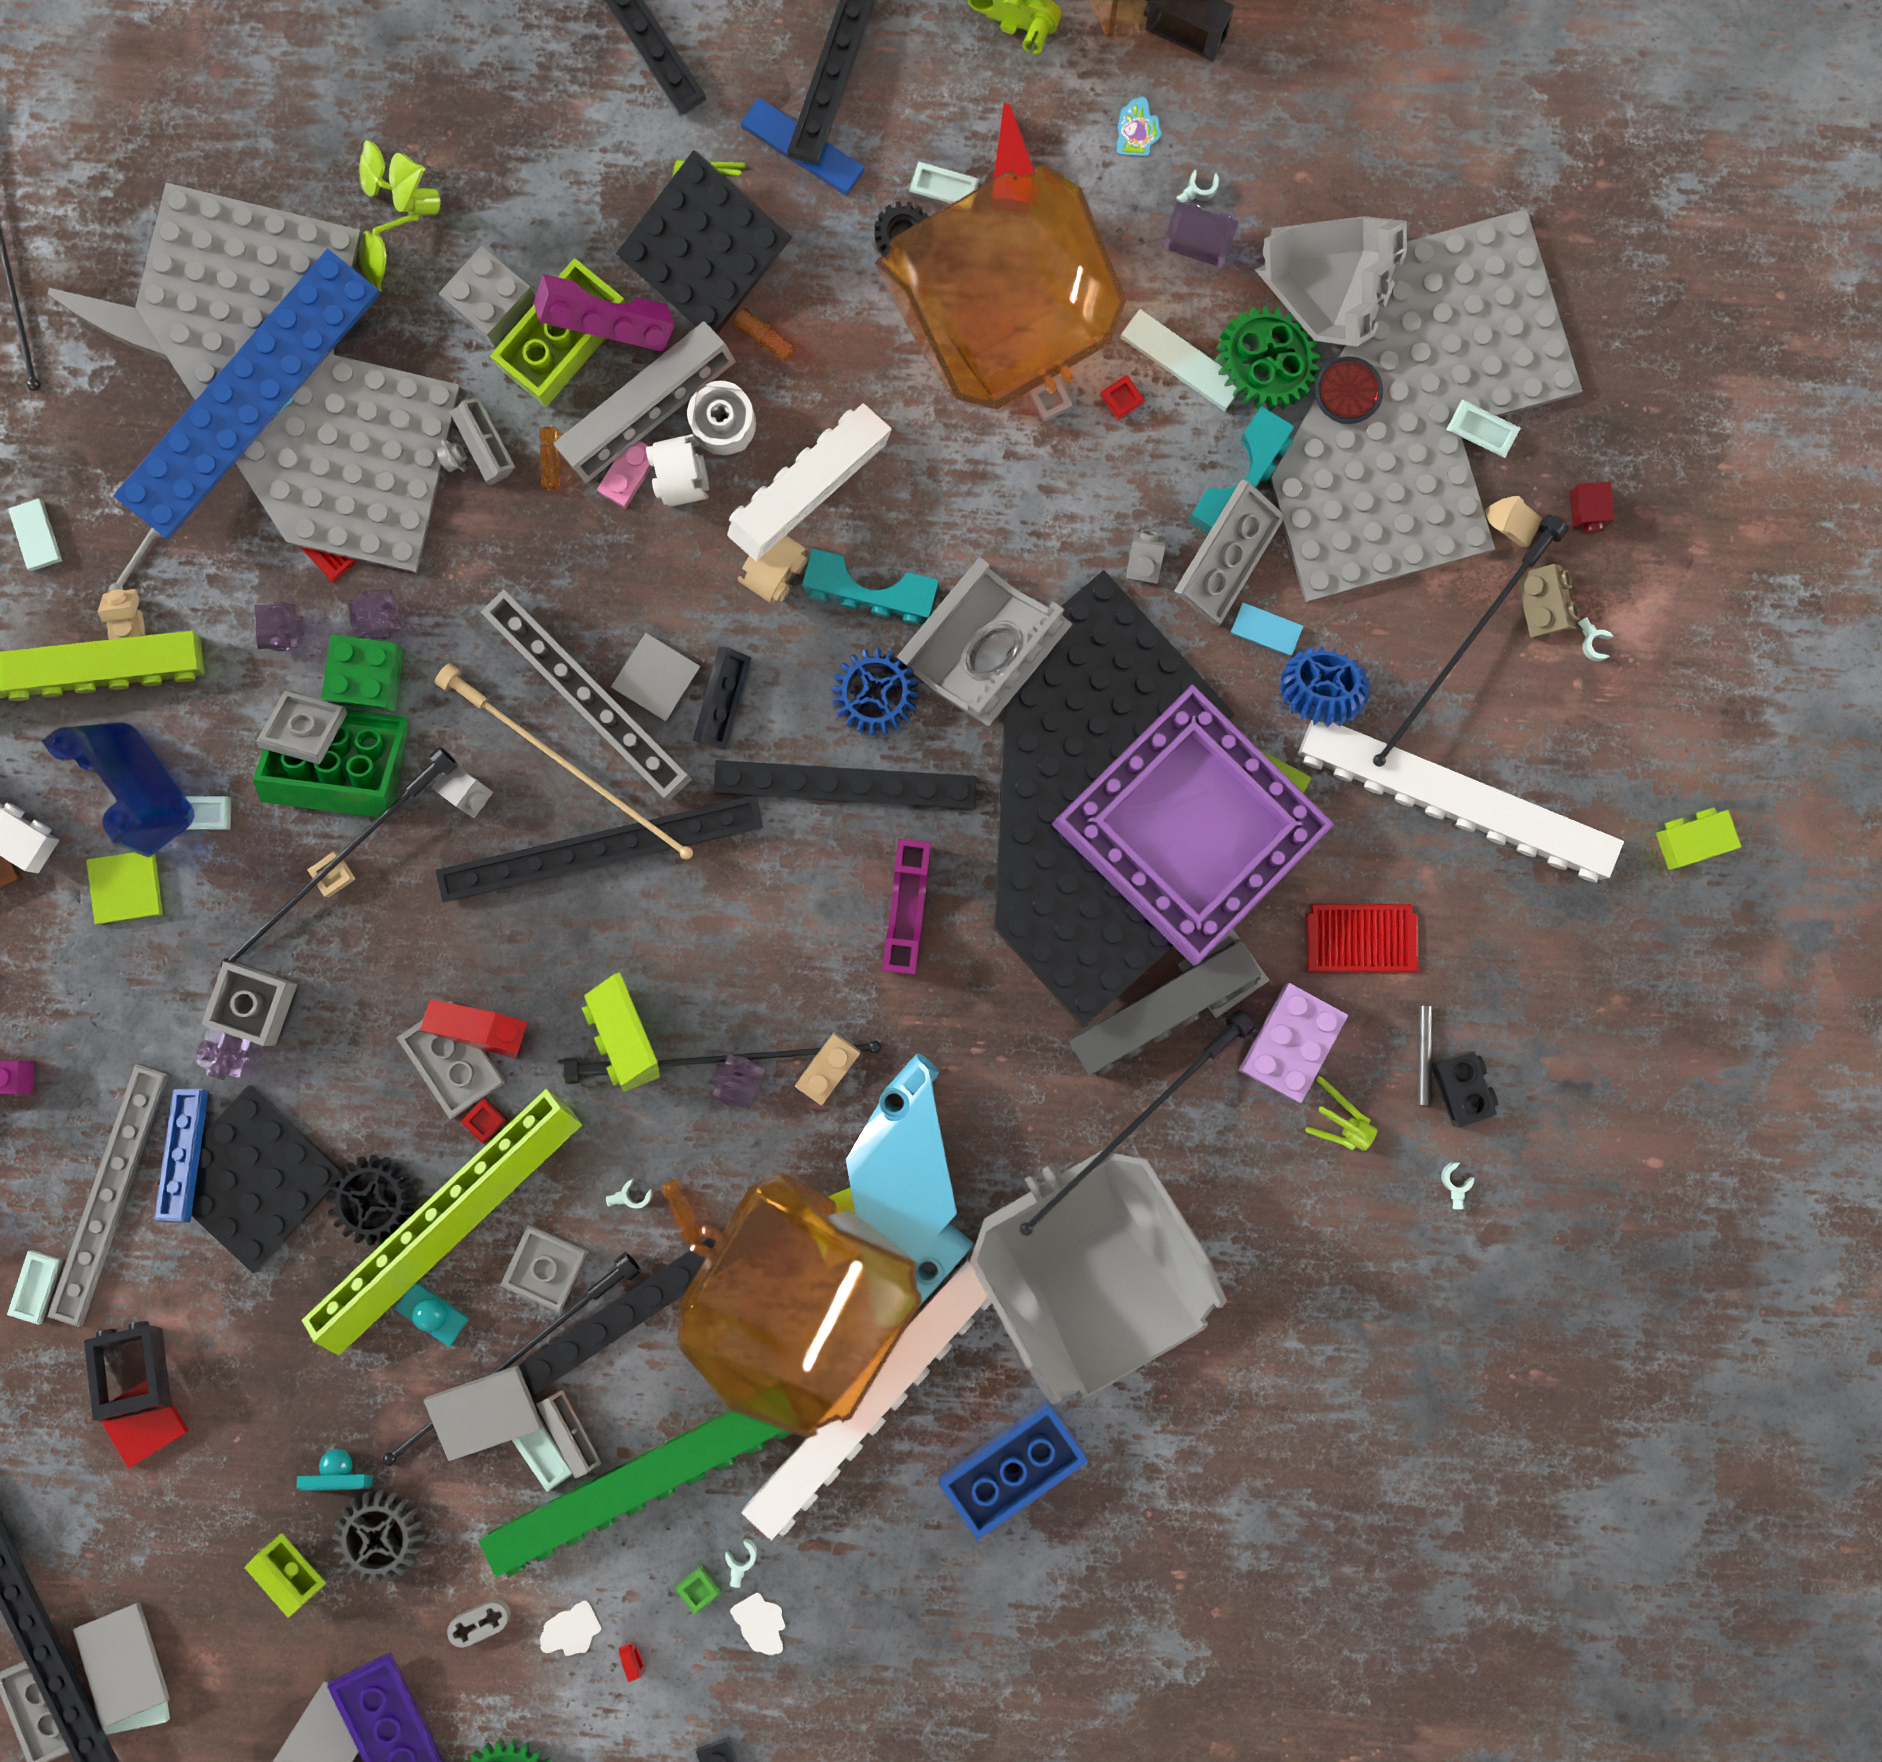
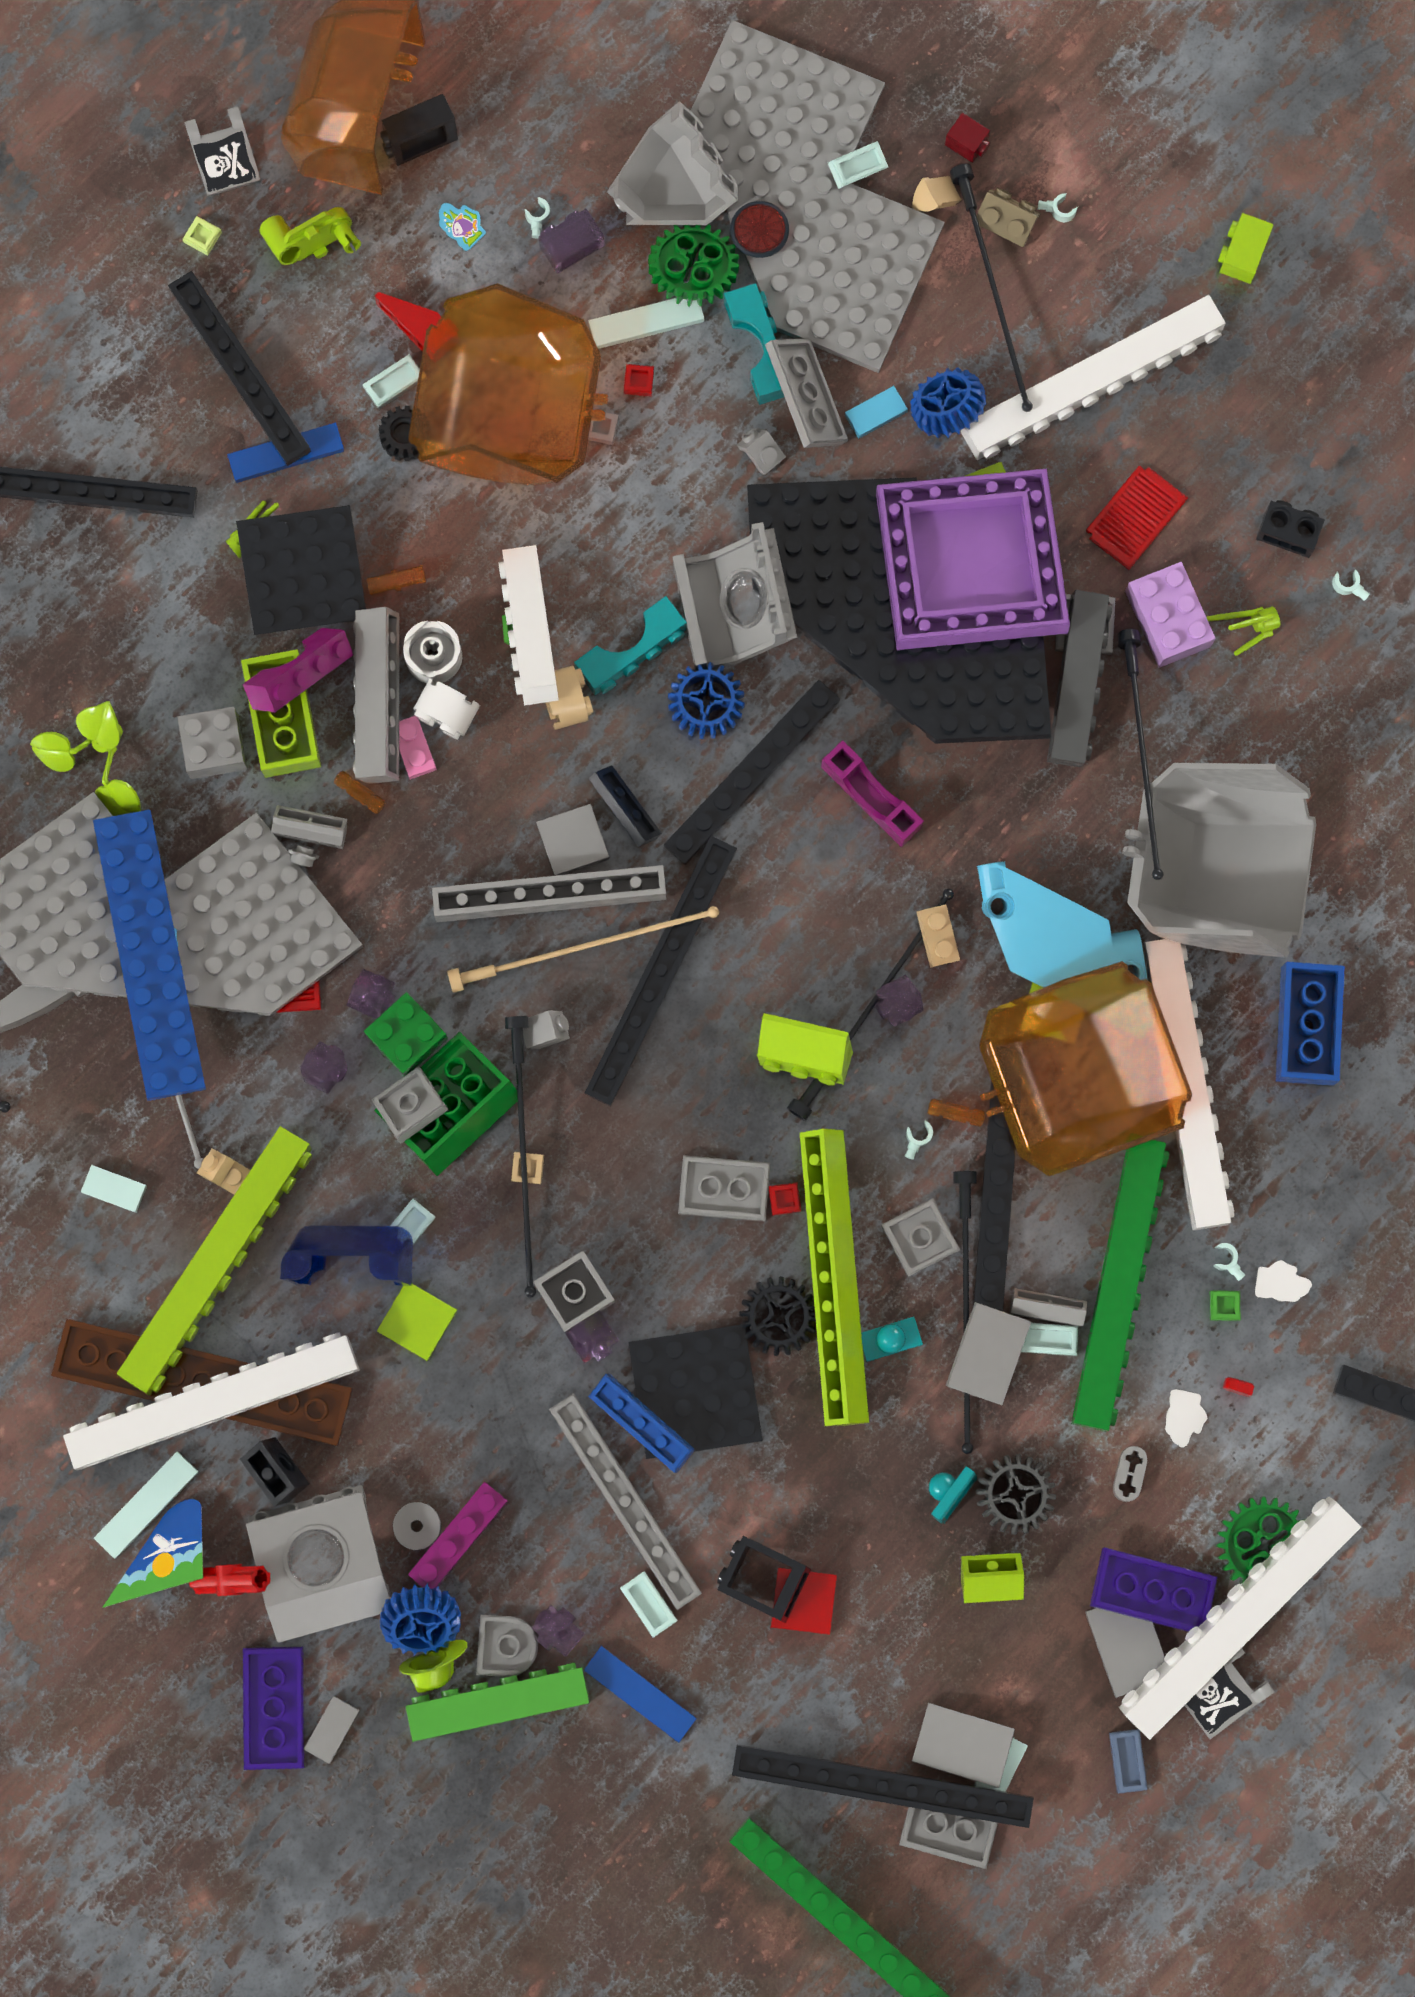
camera: 60 degrees left, 5 degrees down
slope [420,999,528,1059] -> none
flat silver bar [1418,1006,1432,1105] -> none

